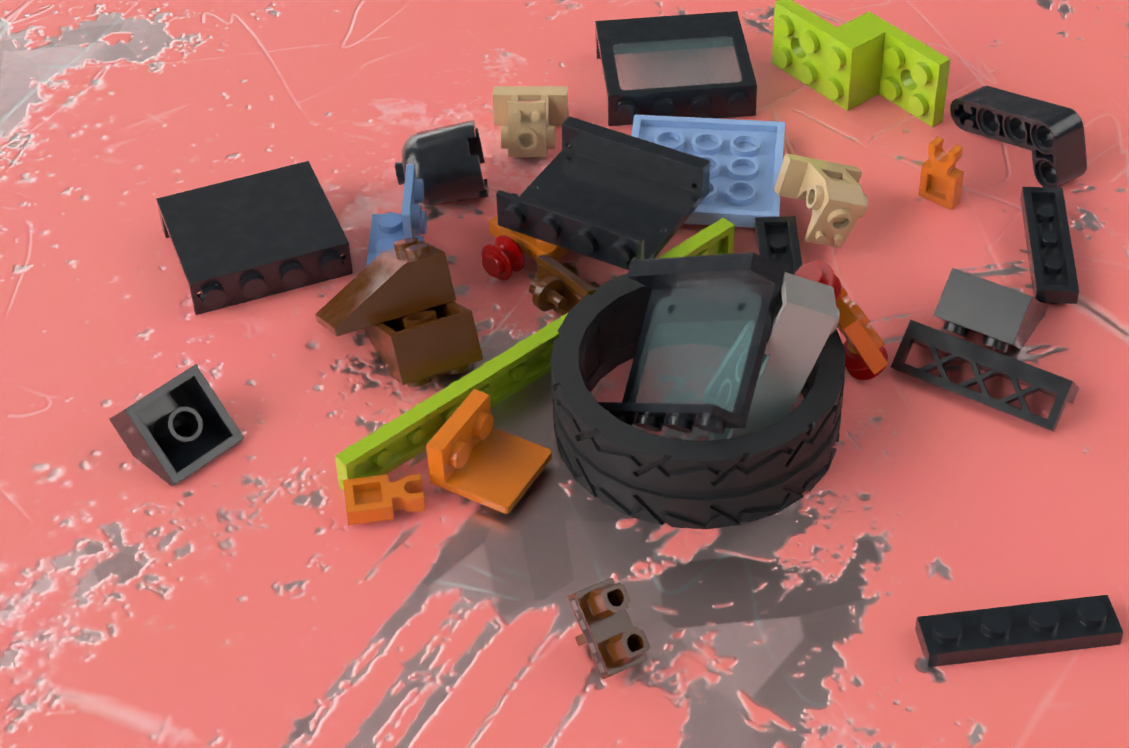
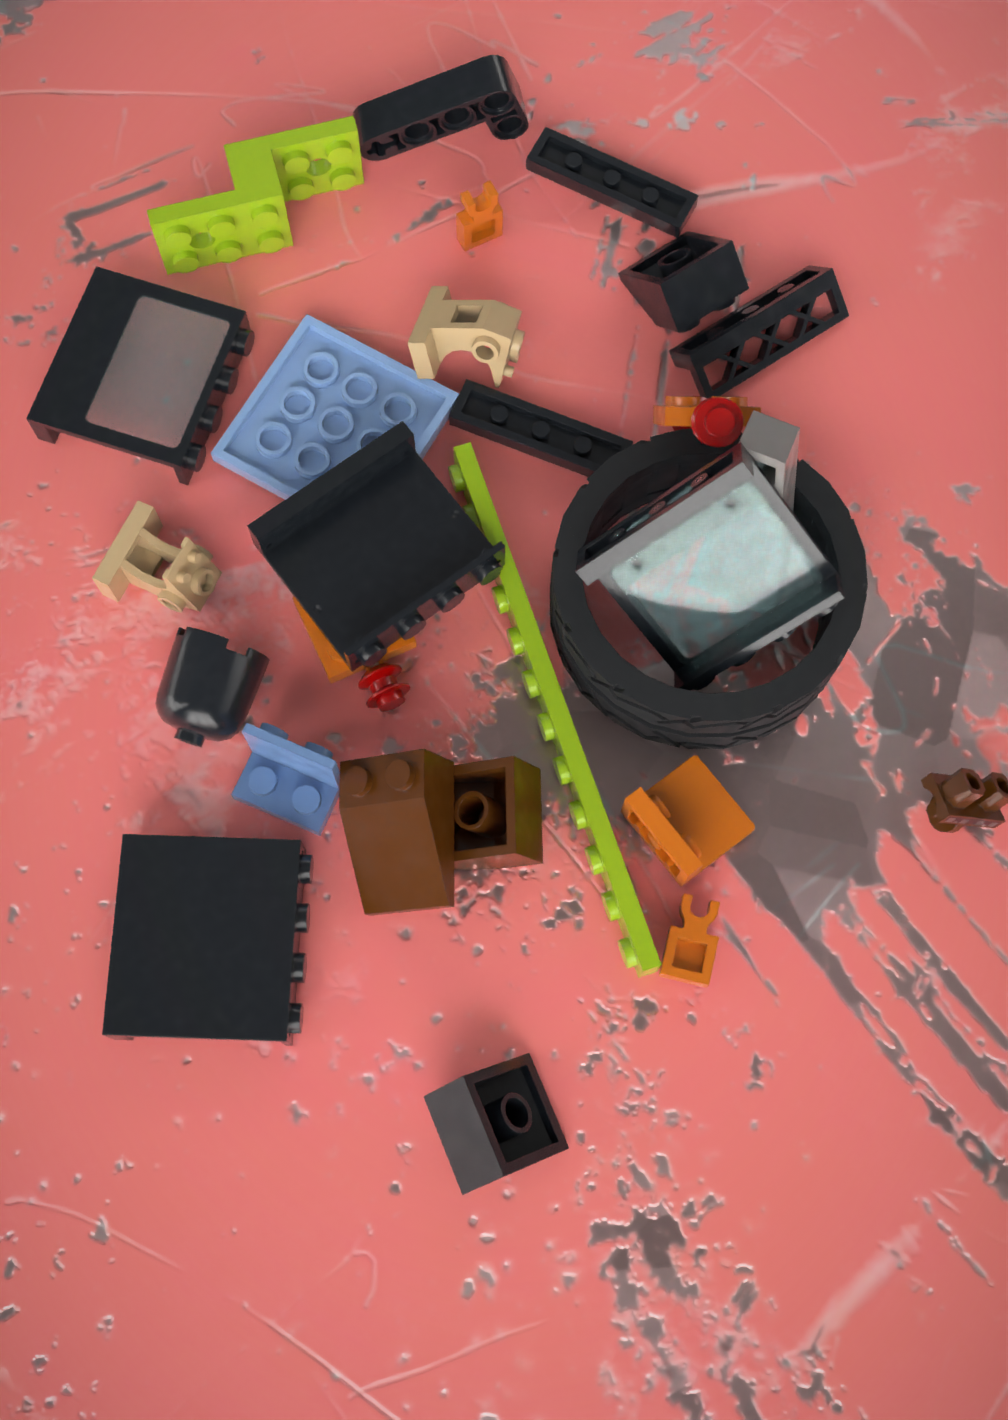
camera: 70 degrees left, 30 degrees up
reddish brown hips [529,254,600,316] -> none

